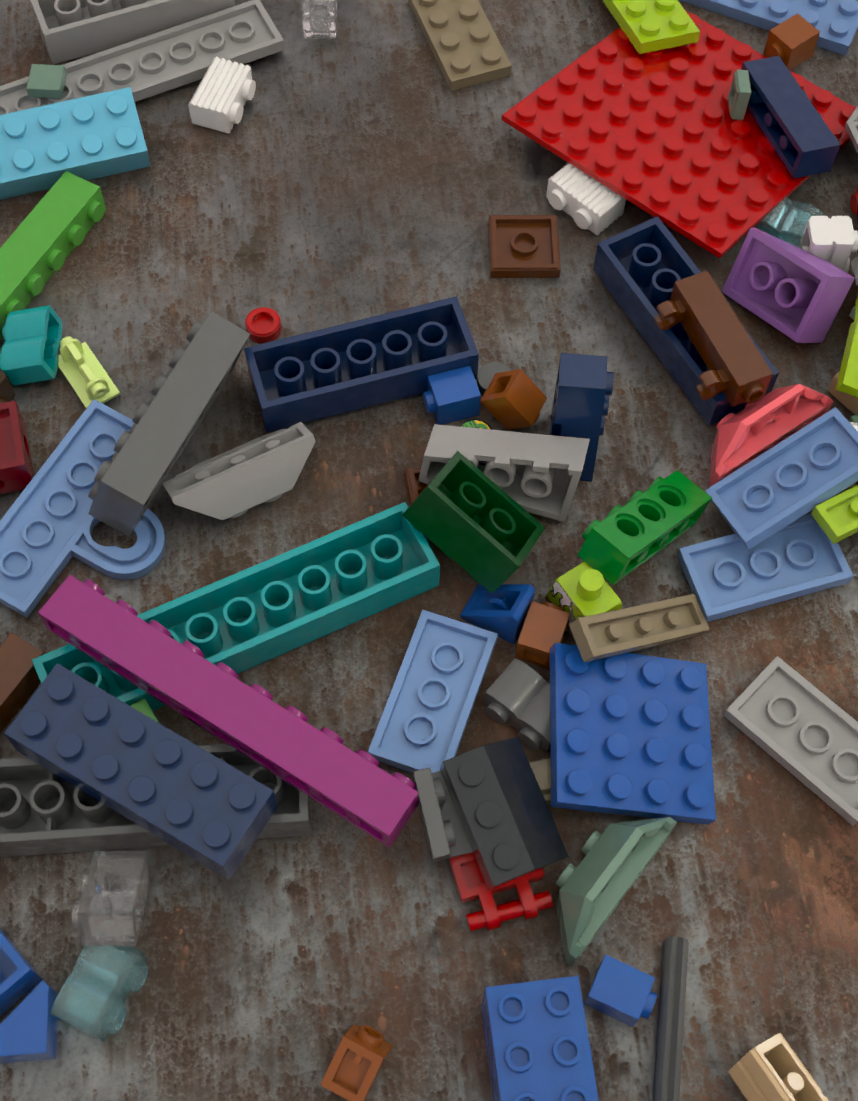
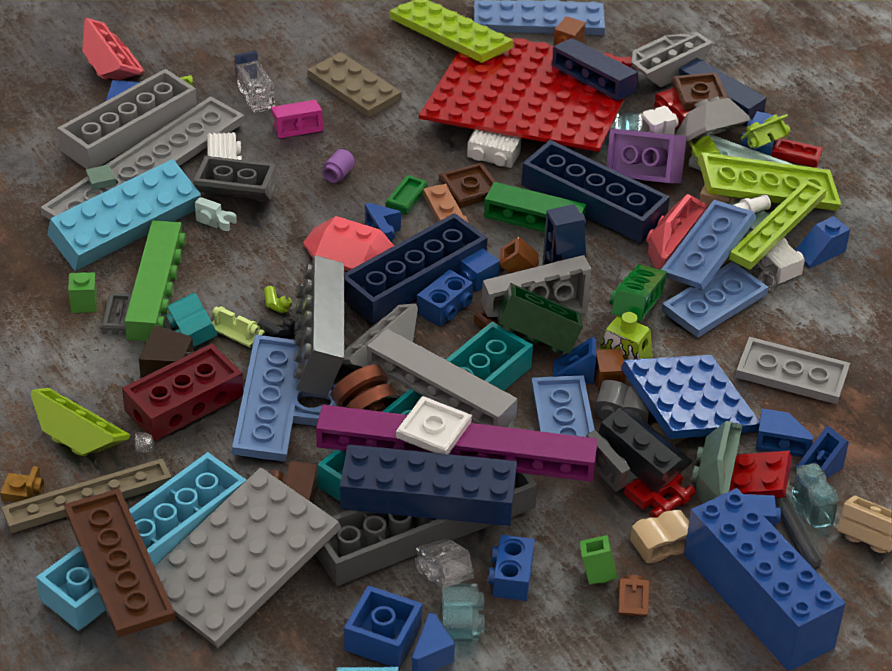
camera: 25 degrees left, 20 degrees down
dark tan plate [569,594,710,663] -> none
reddish brown brick [654,270,773,407] -> none
sand green tile [728,70,751,120] -> none
none -> dark grey slope [194,156,276,201]
none -> light aqua plate [195,197,237,231]
none -> black arm [258,318,296,338]
none -> lime arm [263,286,292,314]
none -> dark pink hinge [271,100,324,138]
none -> coral wedge [303,216,394,271]
none -> medium lavender brick [322,149,355,183]
none -> copper wheel [330,364,399,412]
none -> blue slope [365,203,401,242]
none -> light grey brick [367,329,517,427]
none -> green tile [385,175,428,215]
none -> white tile [396,396,472,454]
none -> blue brick [417,269,473,327]
none -> nougat plate [423,184,468,223]
none -> green brick [484,182,586,232]
none -> blue brick [488,535,535,601]
none -> bright green brick [580,535,618,585]
none -> tan brick [630,510,689,563]
none -> red plate [729,450,792,498]
none -> blue slope [755,408,813,457]
none -> clear light blue brick [792,463,839,529]
none -> blue slope [795,425,849,485]

